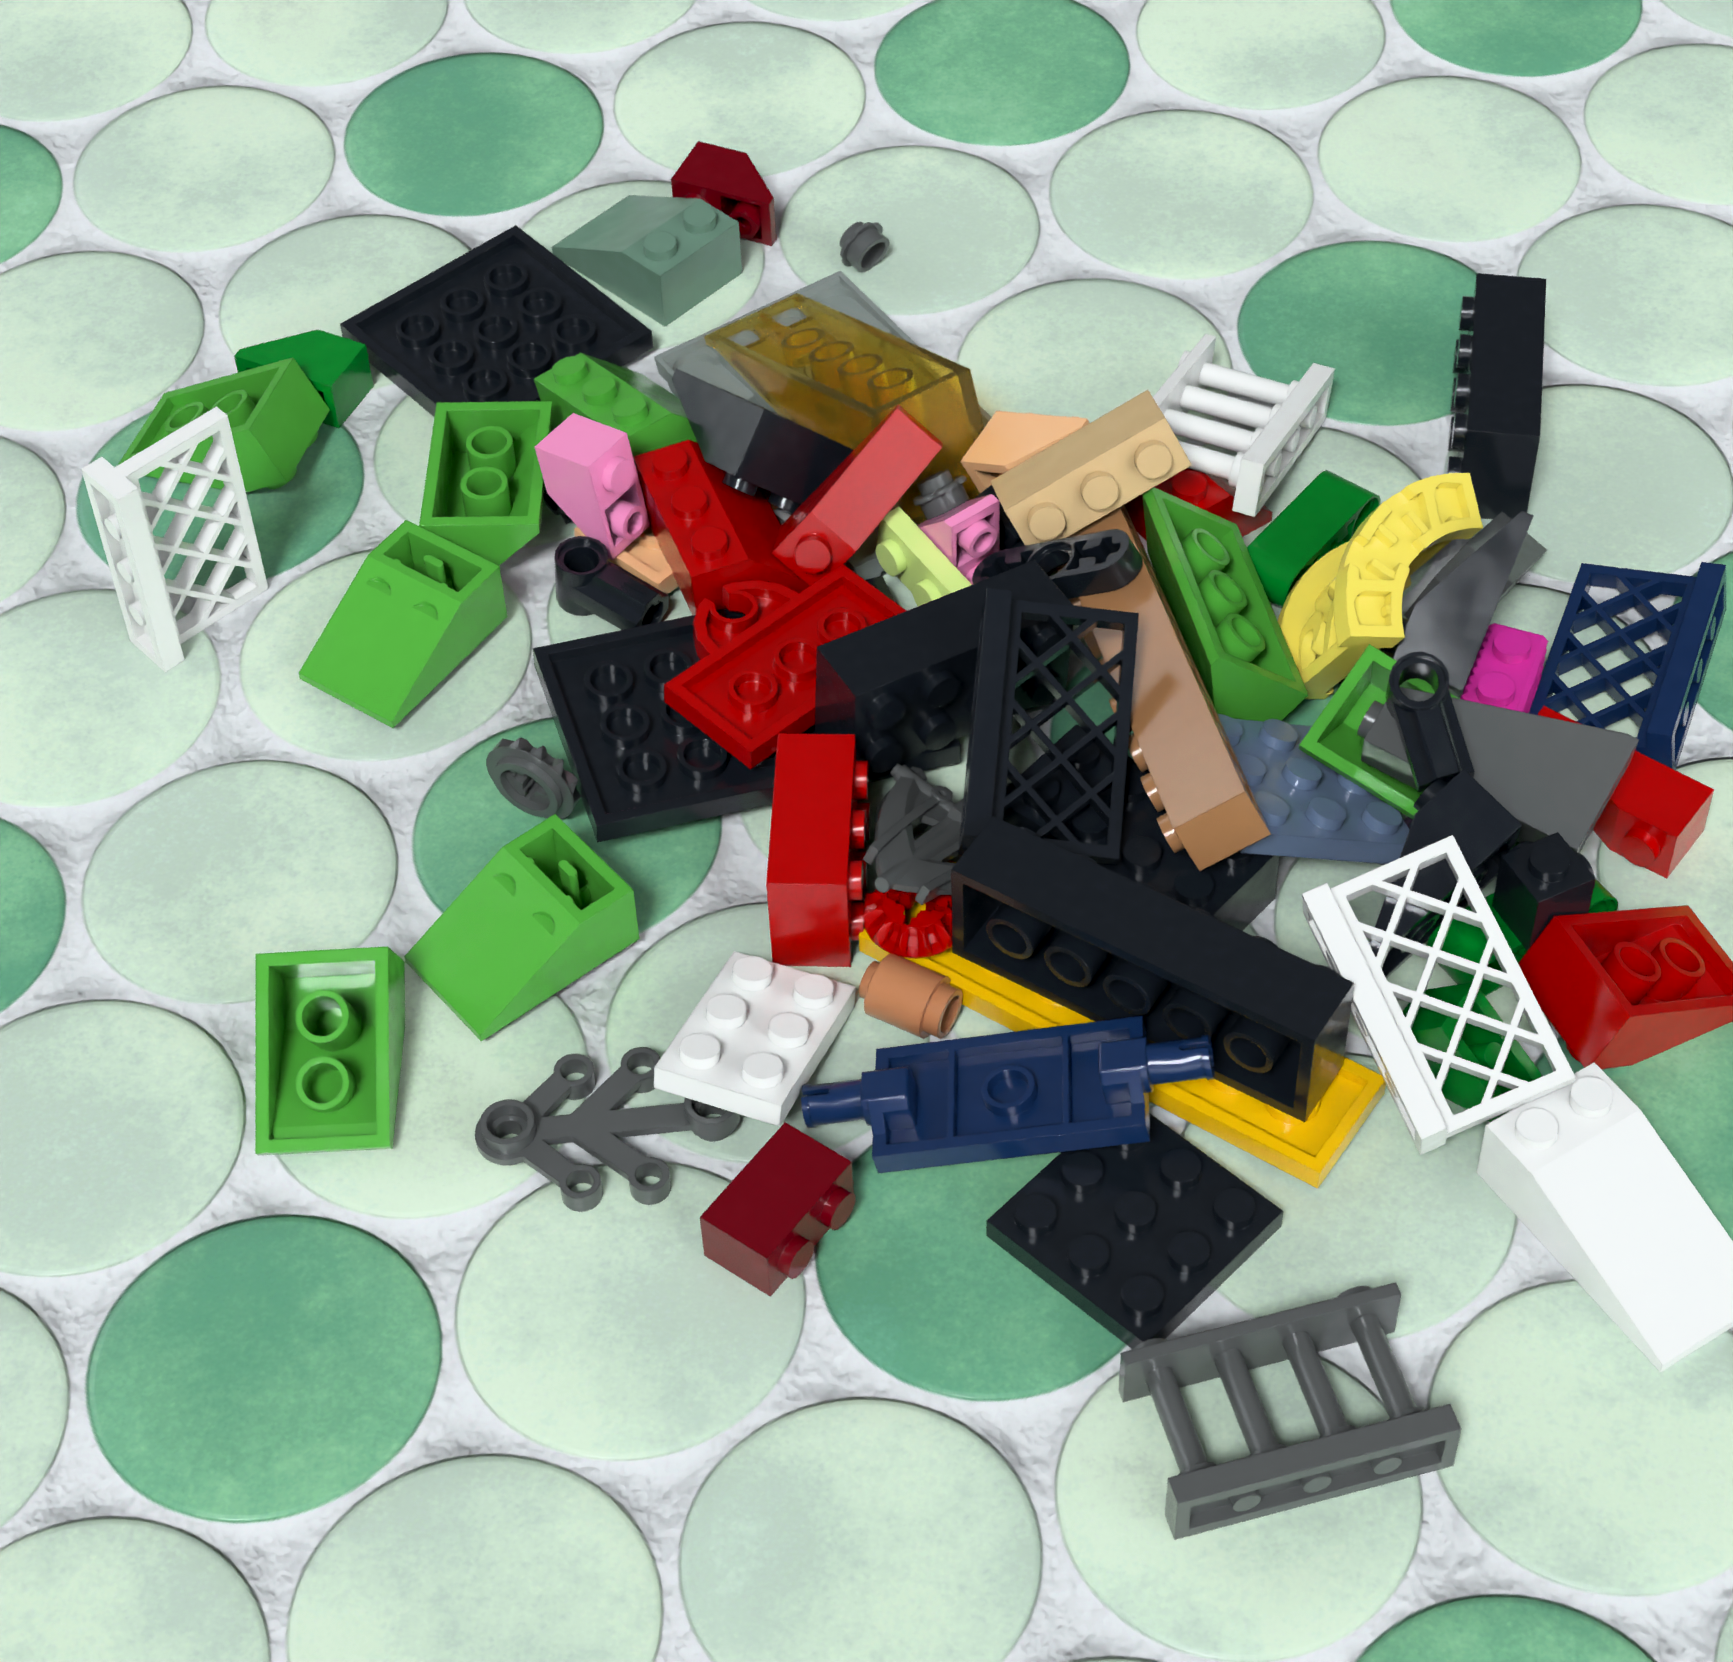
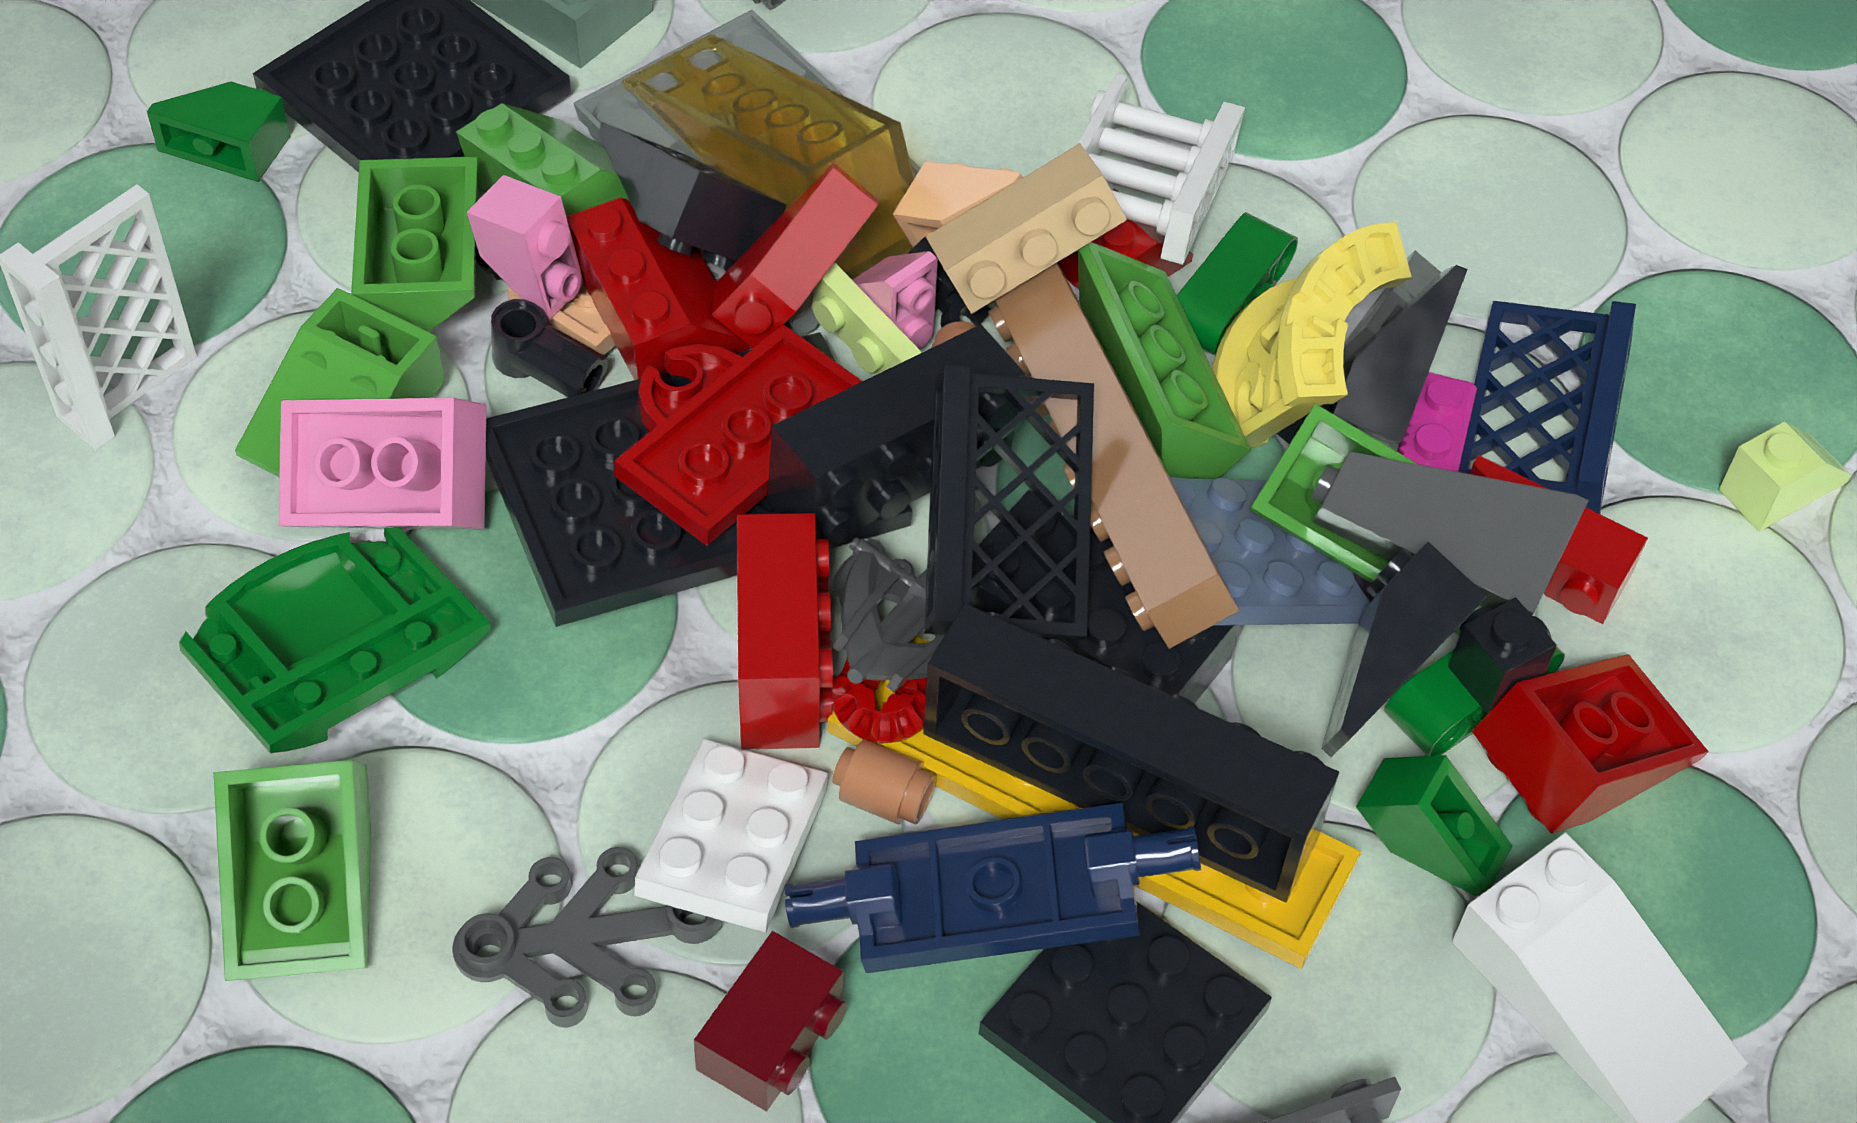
camera: 10 degrees left, 5 degrees up
bright green slope [118,357,330,492] -> none
bright green slope [404,814,640,1041] -> none
dark grey gear [486,737,581,819] -> none
dark grey plate [913,469,969,520] -> none
black beam [972,529,1143,599] -> none
white fence [1302,835,1576,1155] -> none
black piece [1385,652,1475,792] -> none
black brick [1446,273,1546,520] -> none
none -> green slope [179,527,490,753]
none -> bright pink slope [279,398,486,529]

